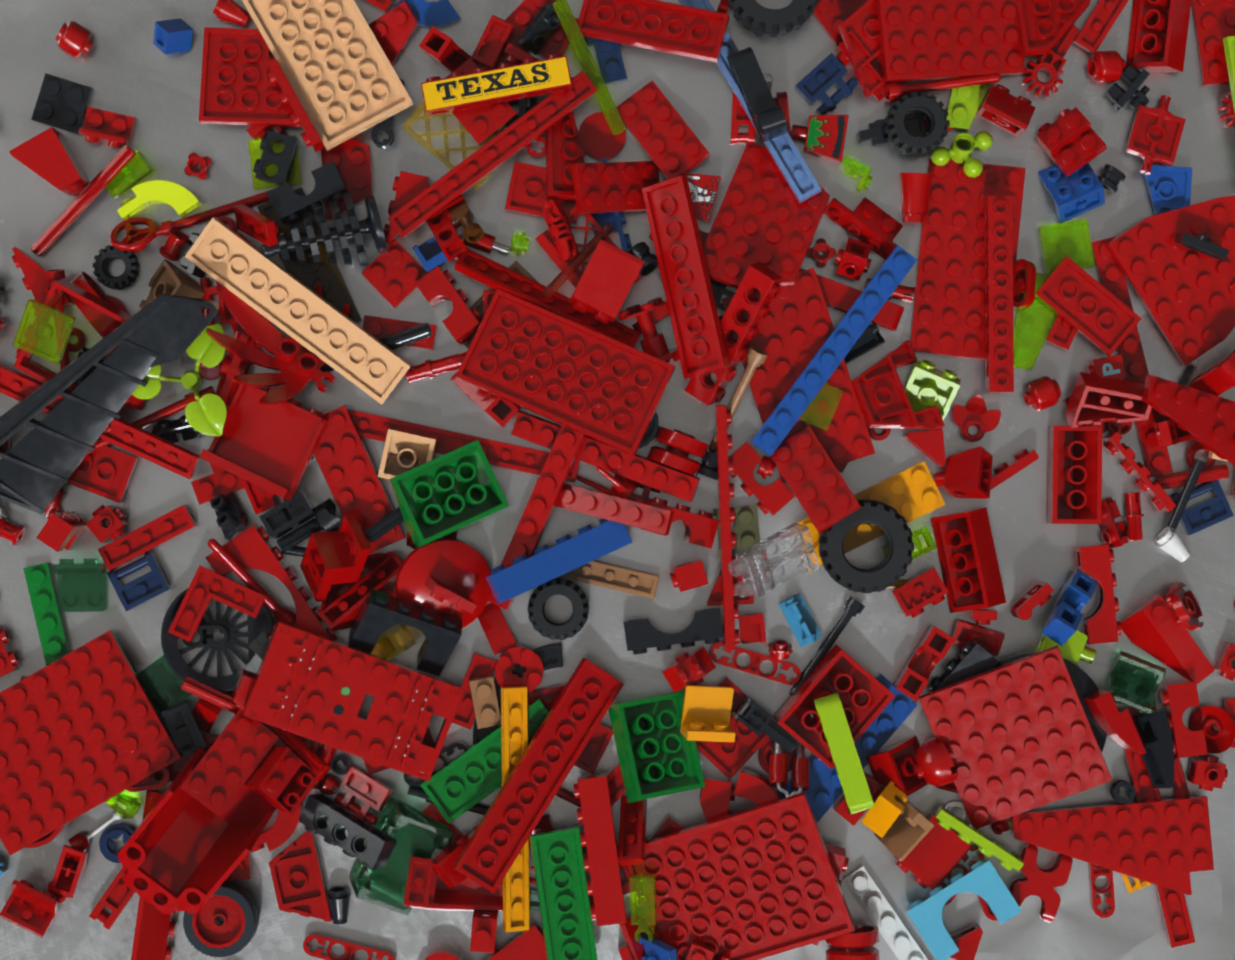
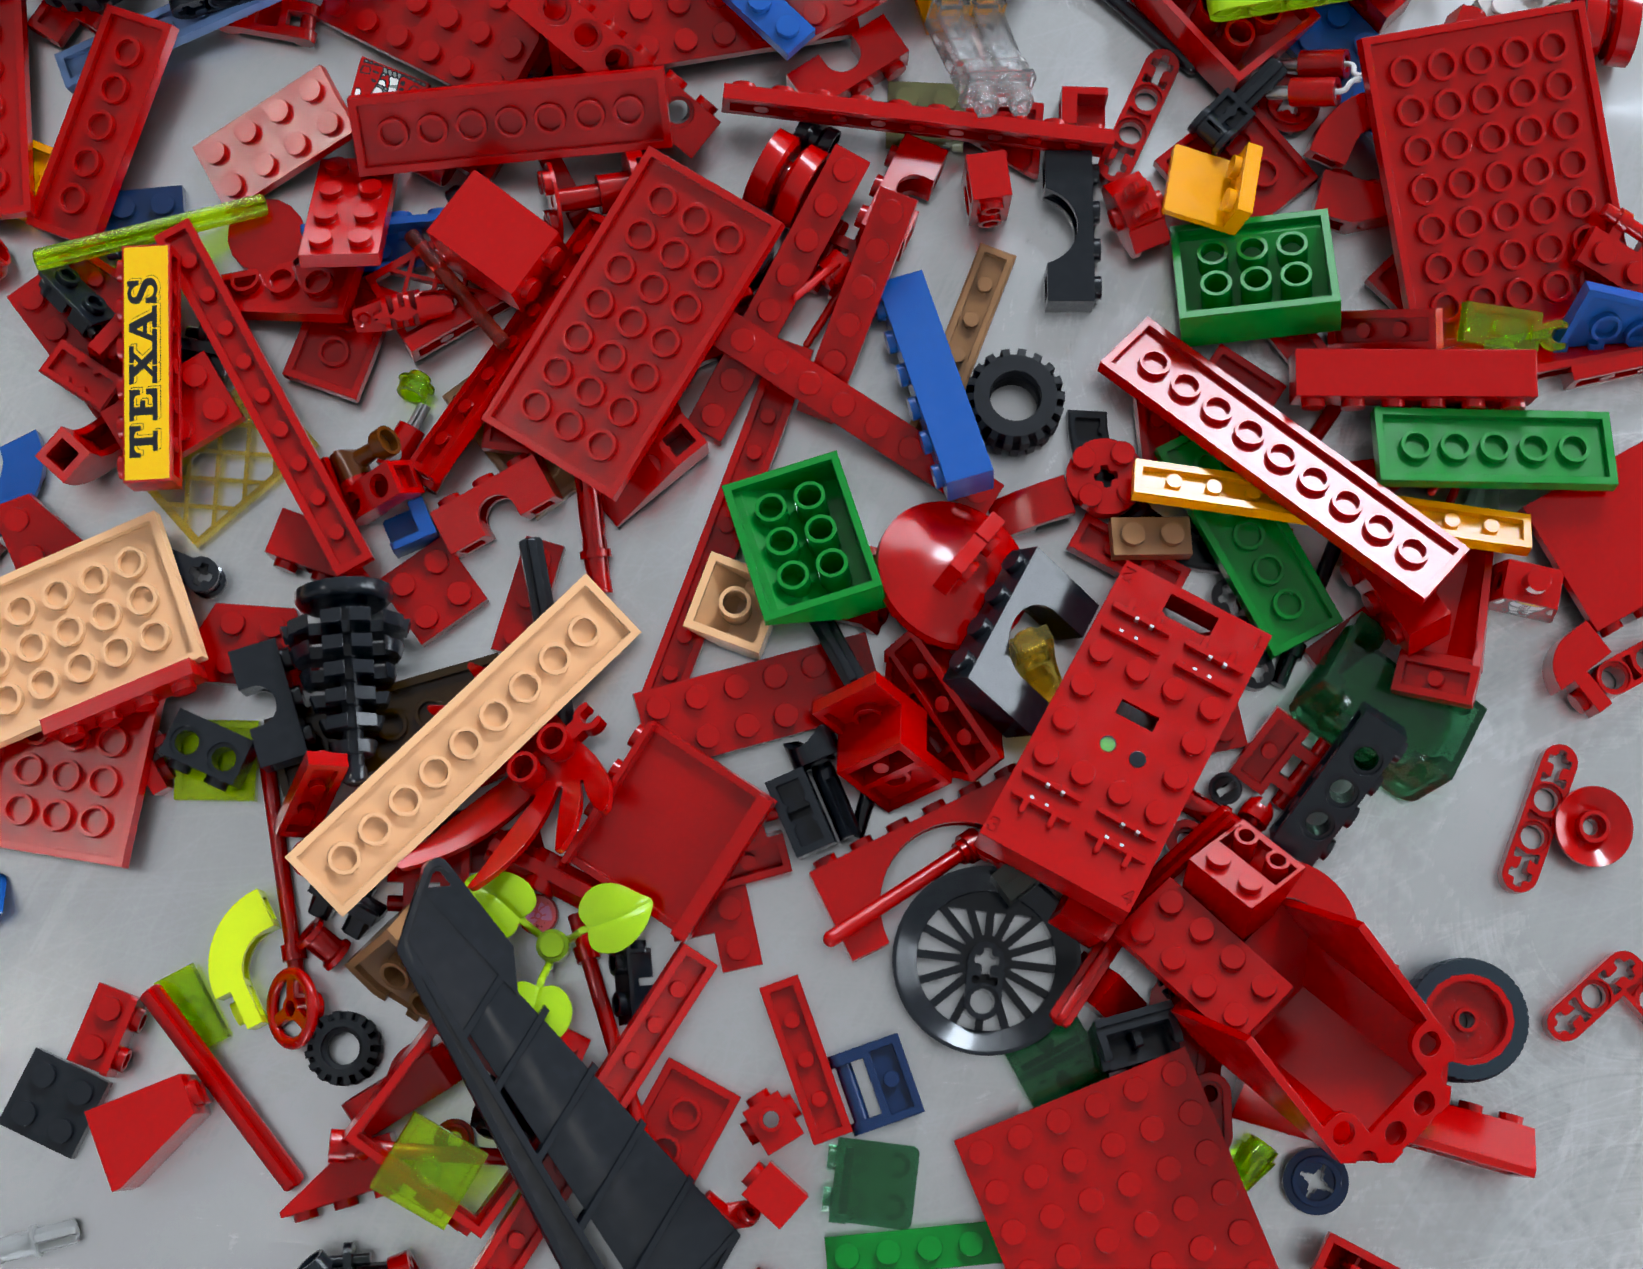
camera: 85 degrees left, 10 degrees down
hinge [68,810,123,852] -> none
red plate [89,867,135,930] -> none
red plate [168,565,267,642] -> none
red plate [184,153,212,180] -> none
black hips [210,492,248,541] -> none
red wing [269,831,333,922] -> none
black cone [326,886,350,925] -> none
red bush [526,136,546,159] -> none
medium nougat piece [709,346,768,453] -> none
red plate [757,456,776,479] -> none
red plate [768,640,793,660] -> none
dark azure hinge [779,593,822,647] -> none

